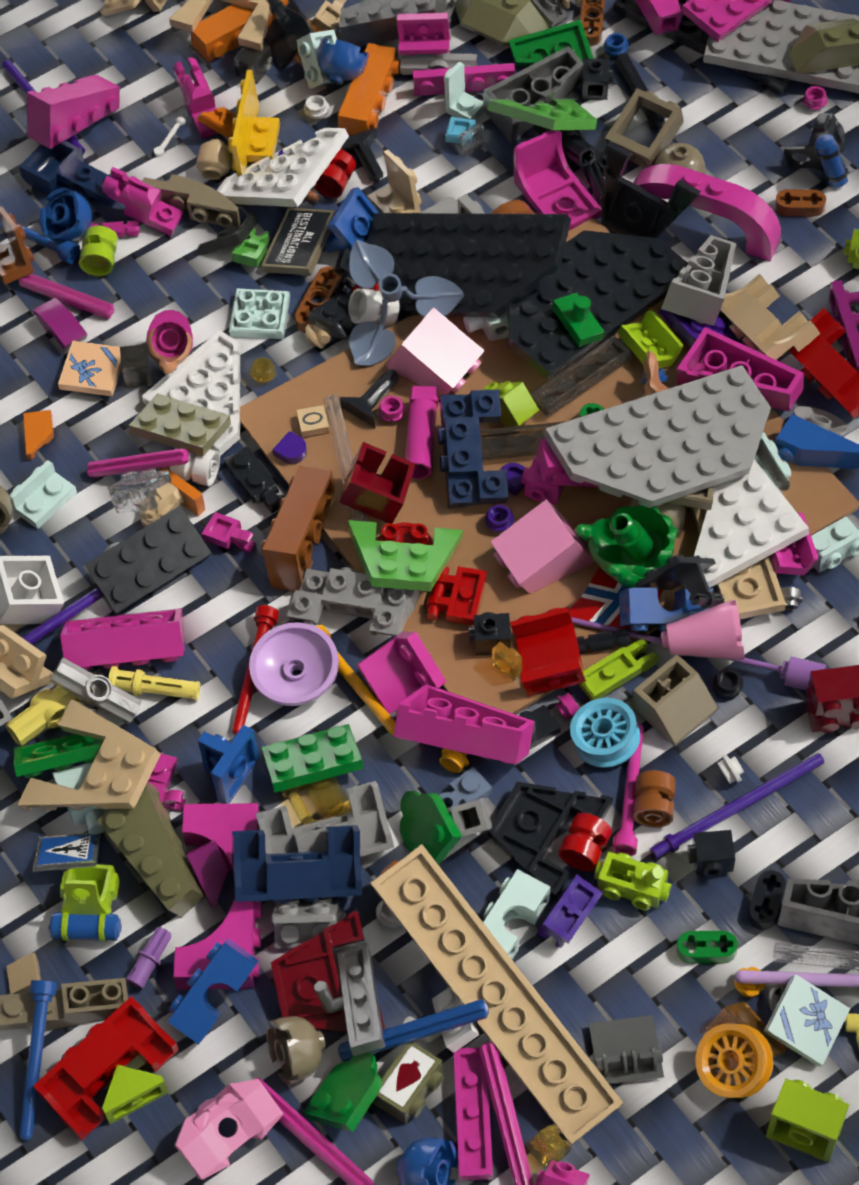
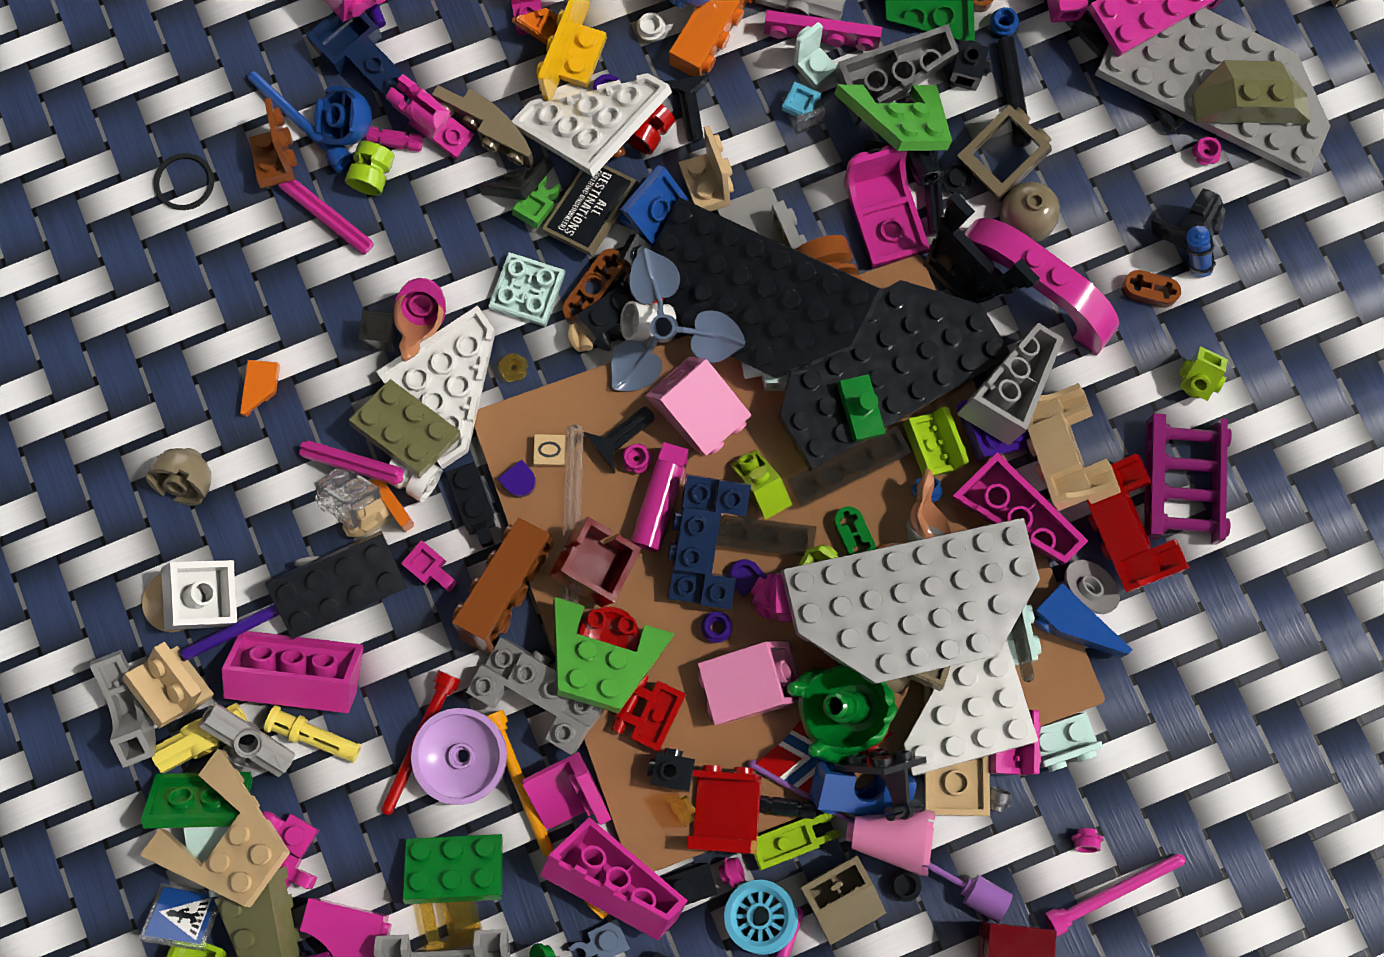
camera: 10 degrees right, 20 degrees up
light aqua bracket [9,461,77,529] -> none
magenta slope [32,298,88,351] -> none
light nougat tile [58,341,126,397] -> none
white hinge [154,116,186,157] -> none
tan head [196,139,232,180] -> none
blue bracket [198,725,259,804] -> none

